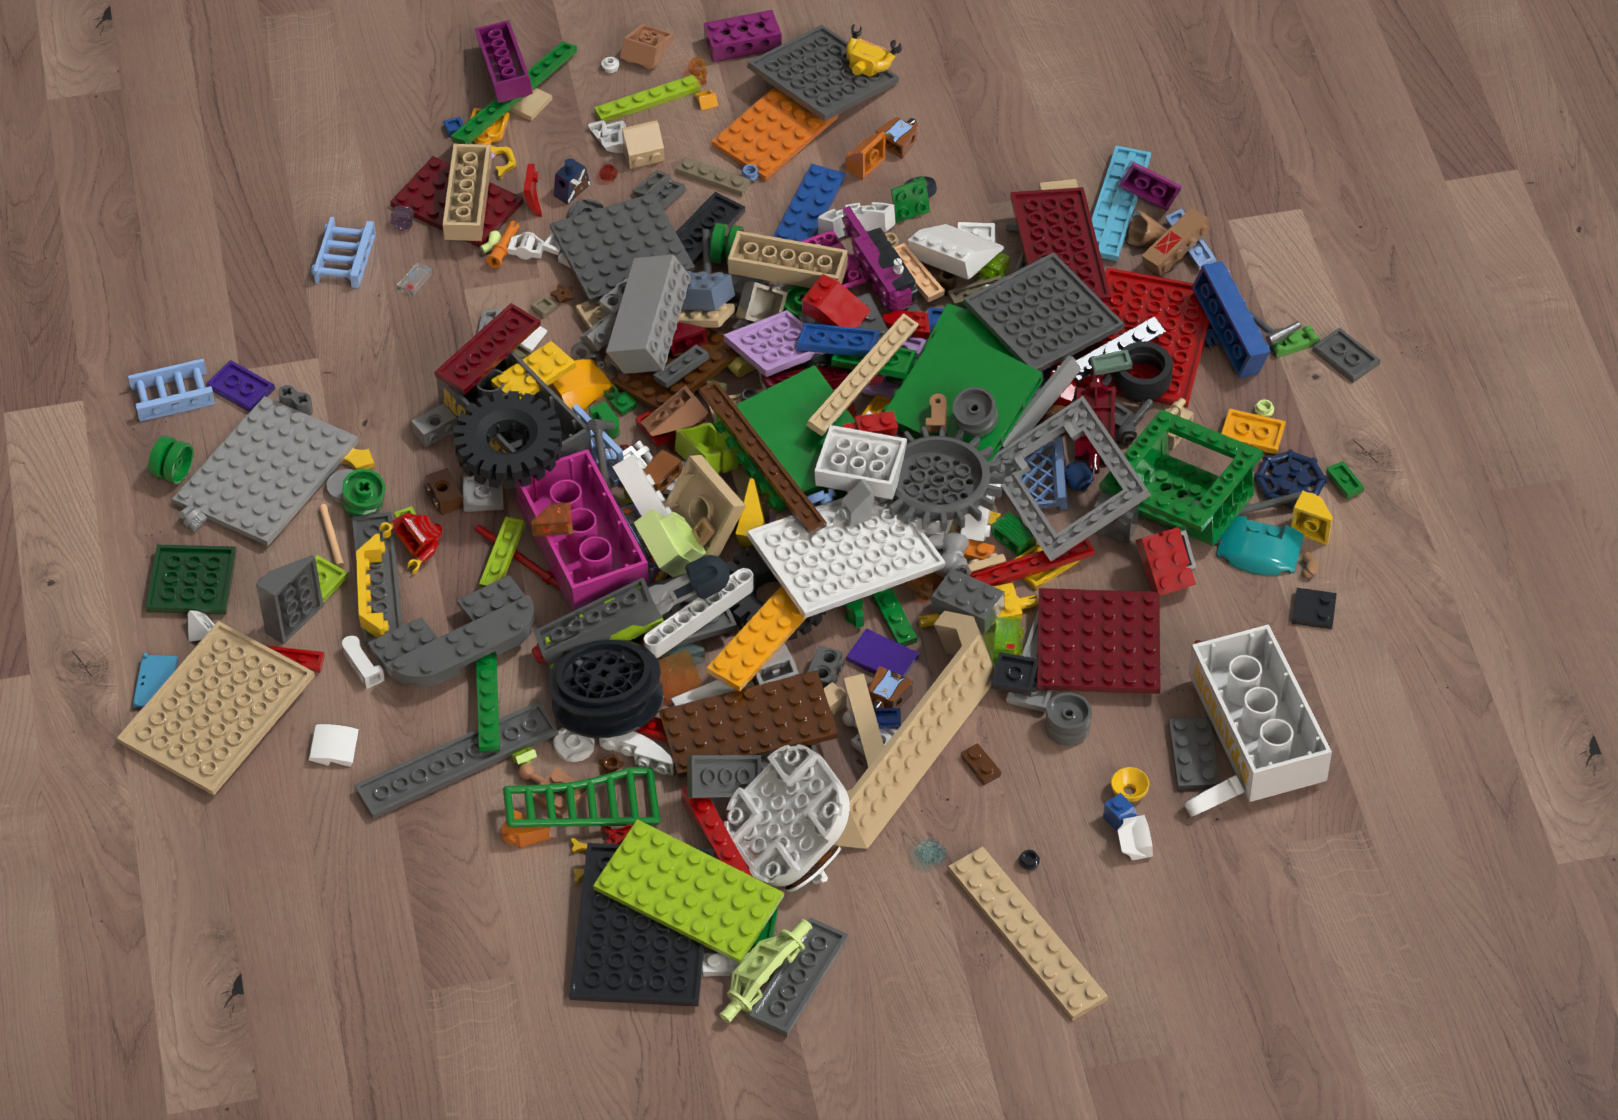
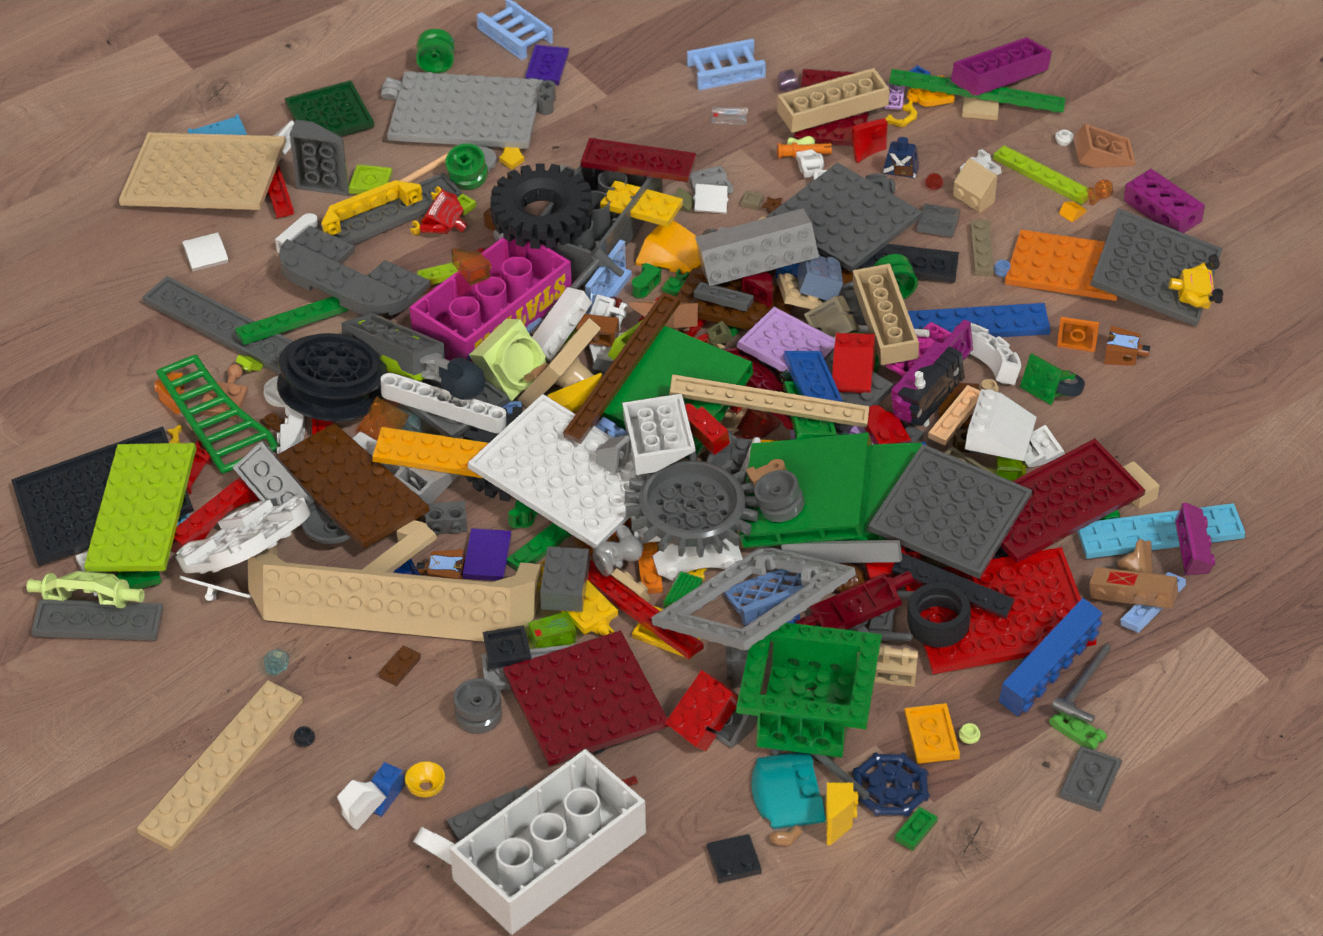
camera: 65 degrees right, 5 degrees down
sand green tile [1090,350,1132,376] -> none

